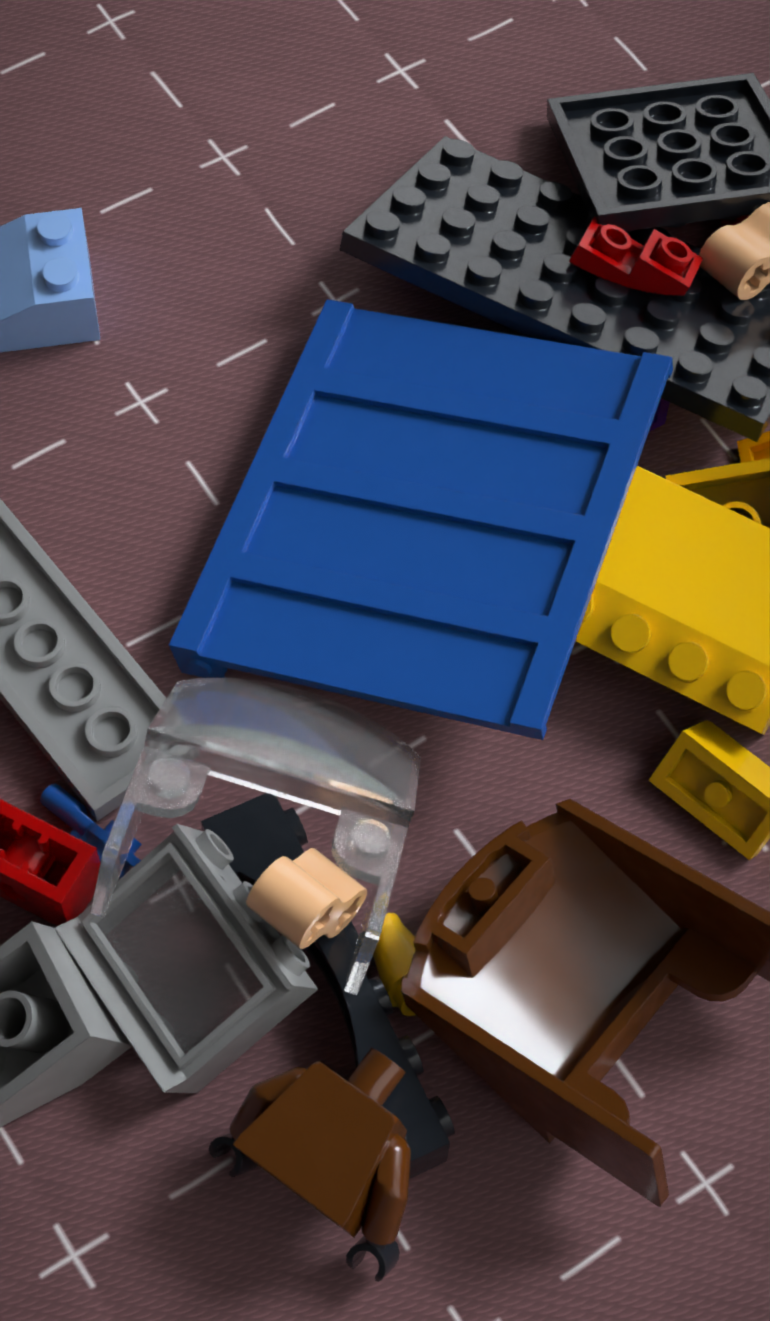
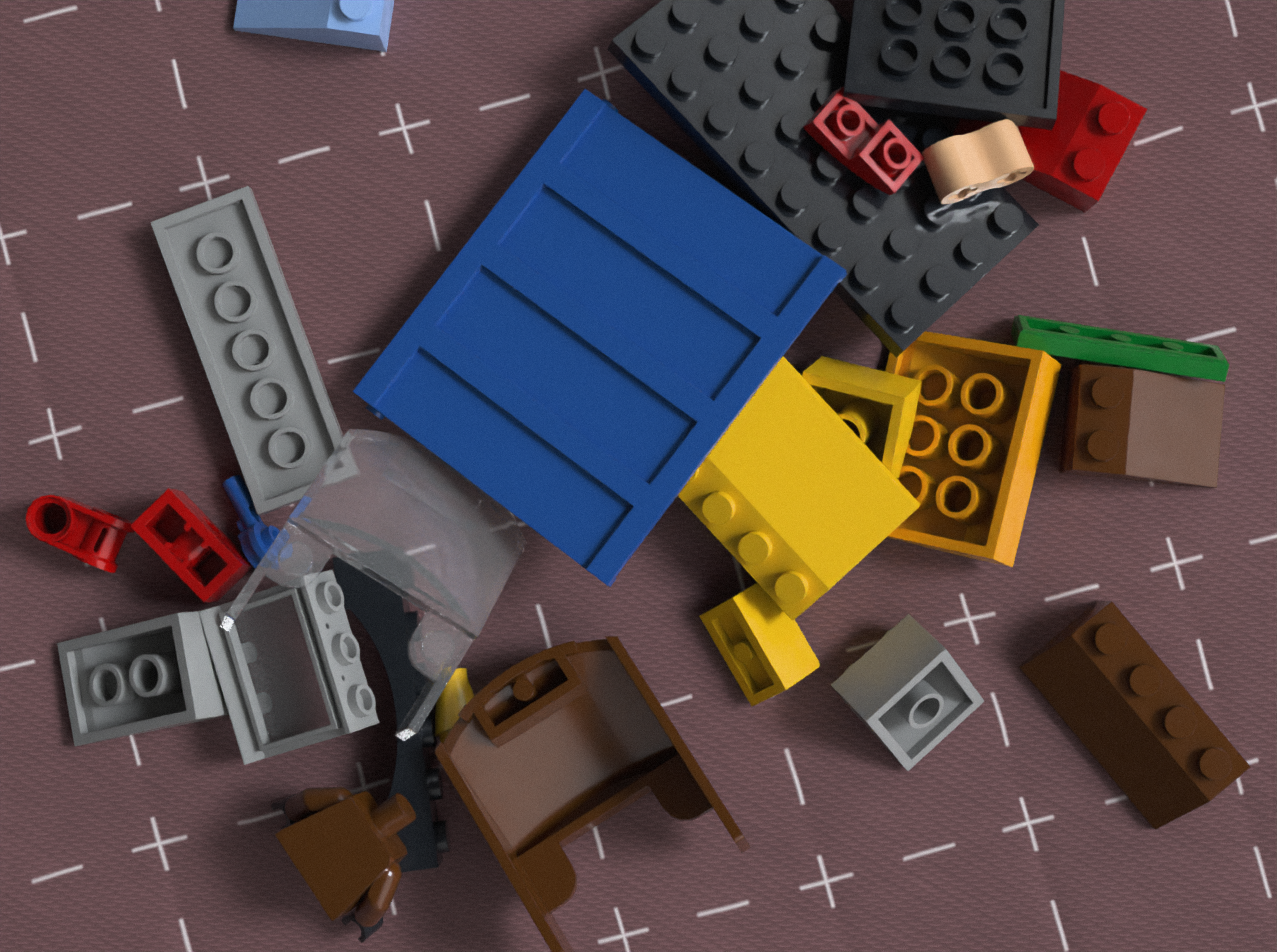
camera: 20 degrees right, 25 degrees up
light nougat axle [246,848,367,949] -> none

